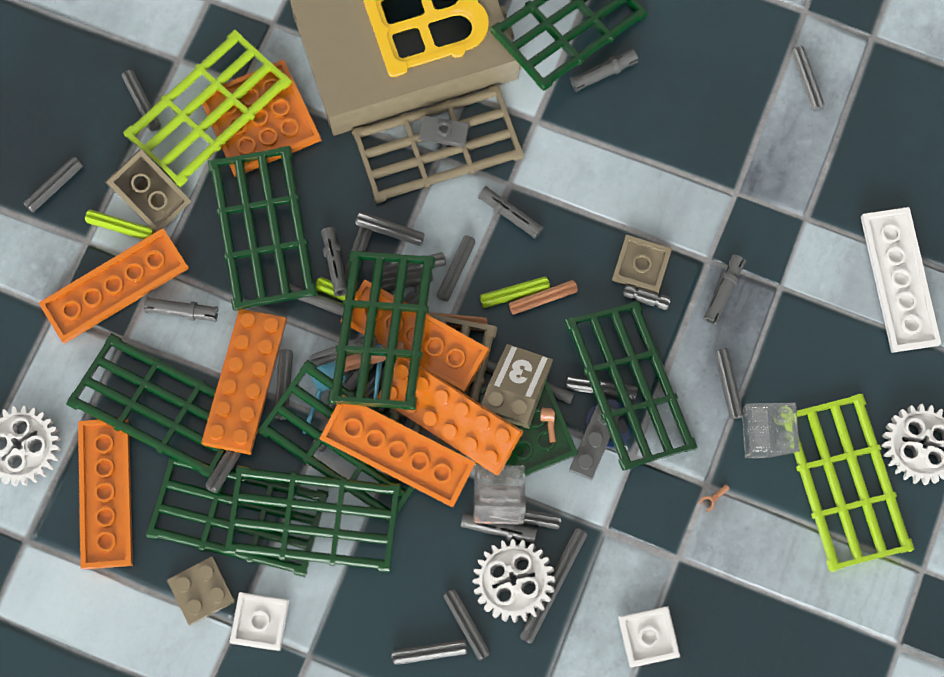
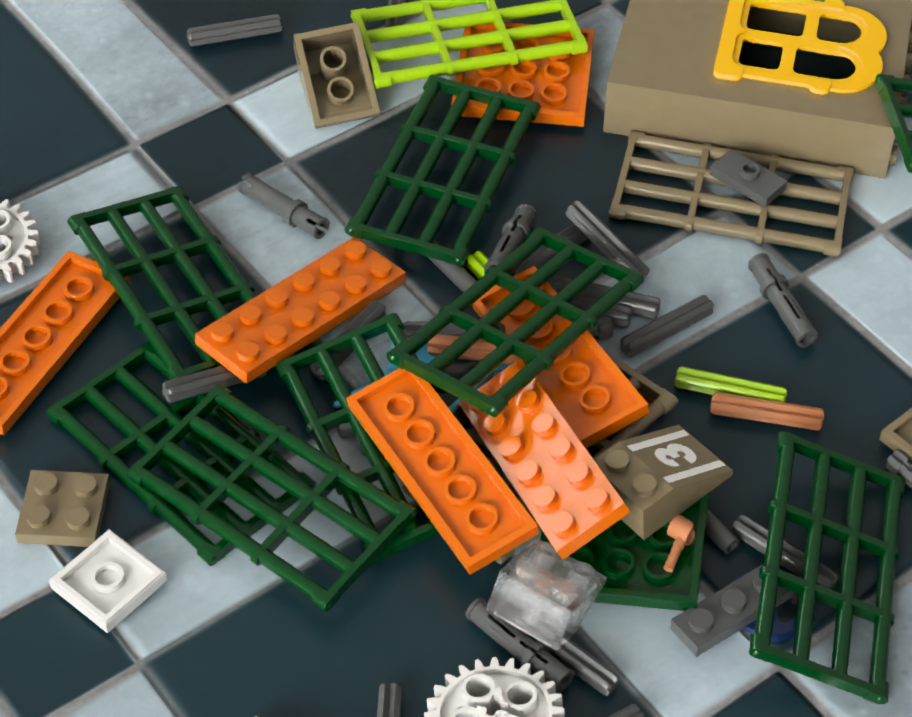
camera: 30 degrees right, 25 degrees down
orange plate [39,228,189,344] -> none
lime axle [85,210,154,240] -> none

